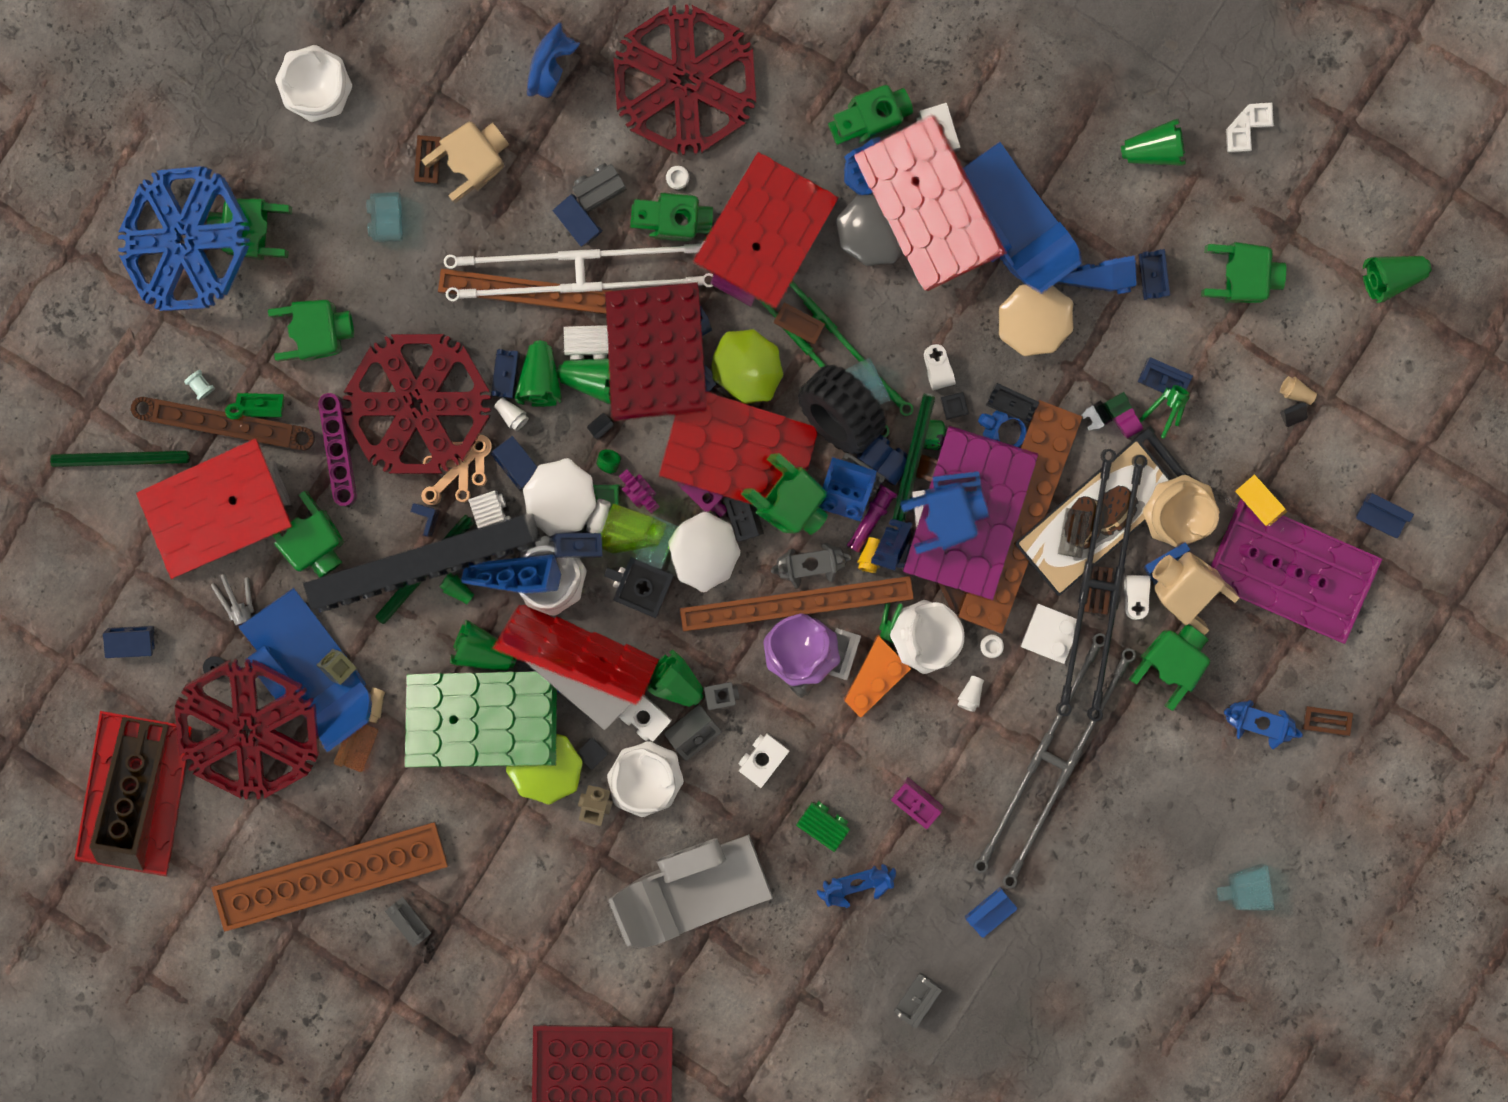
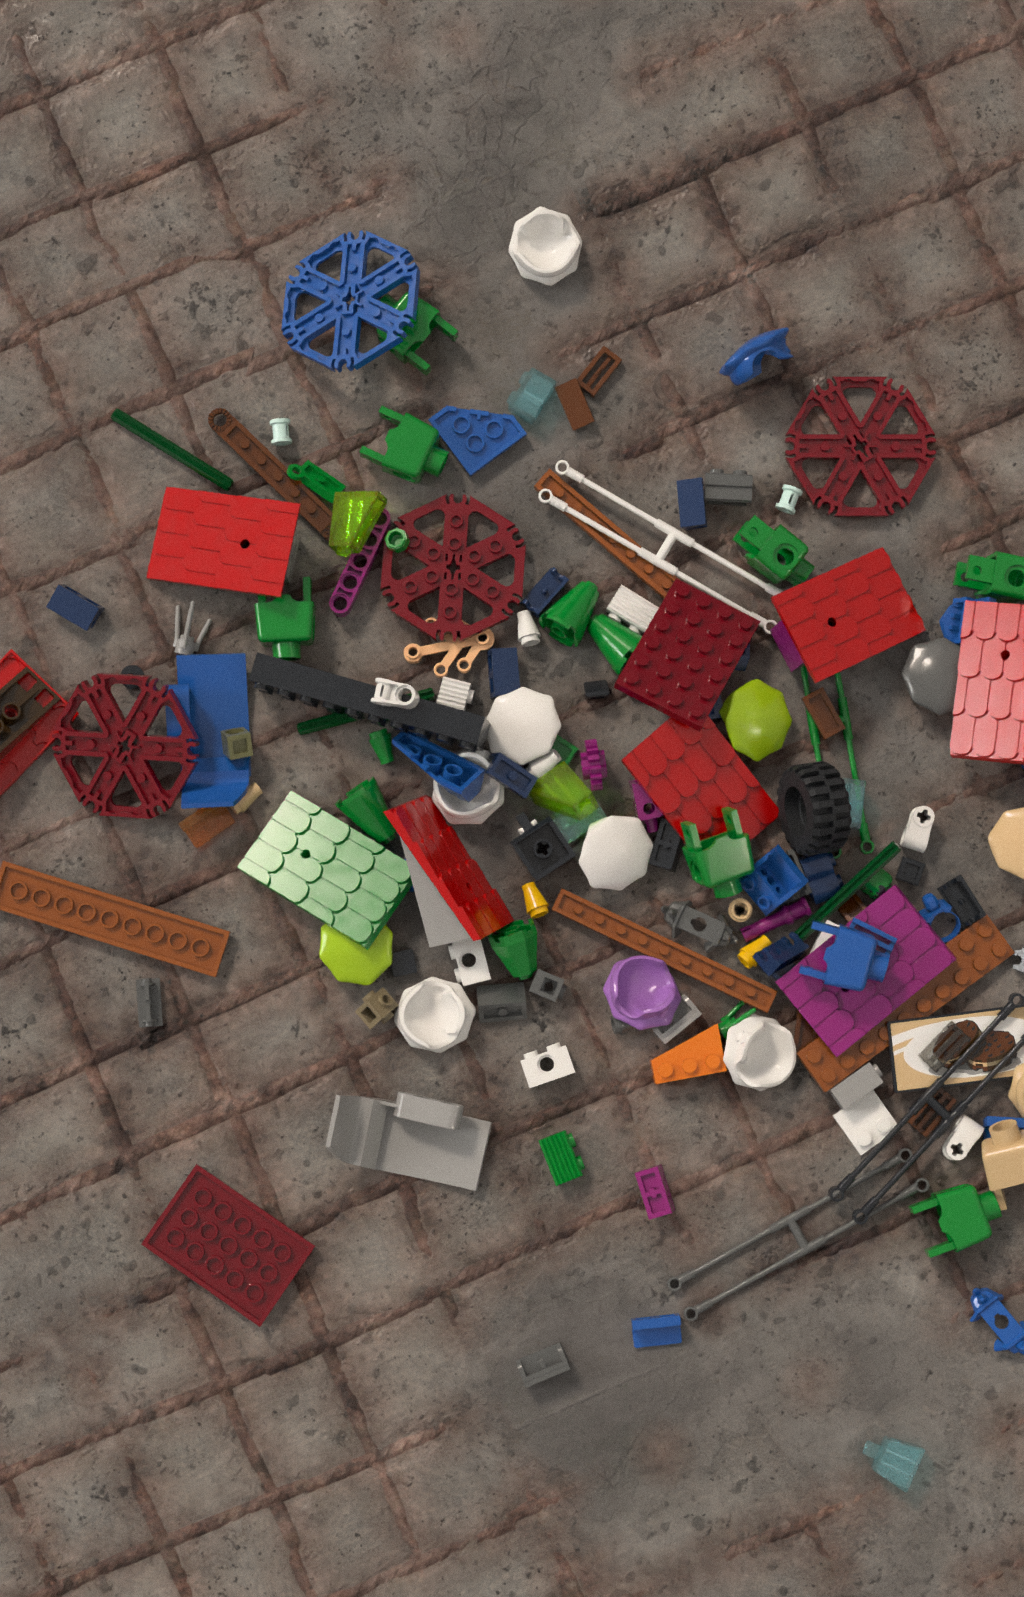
camera: 30 degrees right, 5 degrees down
dark blue panel [410,503,440,537] -> none
tan piece [421,122,509,203] -> none
green tile [597,449,621,474] -> none
white tile [666,166,690,190] -> none
blue piece [817,864,896,908] -> none
white cone [958,676,984,712] -> none
white tile [980,635,1004,658] -> none
none -> clear neon green slope [329,491,387,557]
none -> white piece [370,678,420,709]
none -> green tile [385,528,410,553]
none -> blue plate [428,406,527,477]
none -> yellow cone [521,882,549,919]
none -> reddish brown tile [554,378,595,431]
none -> tan cone [728,898,752,922]
none -> light aqua bush [775,484,803,515]
none -> light grey brick [828,1062,883,1110]

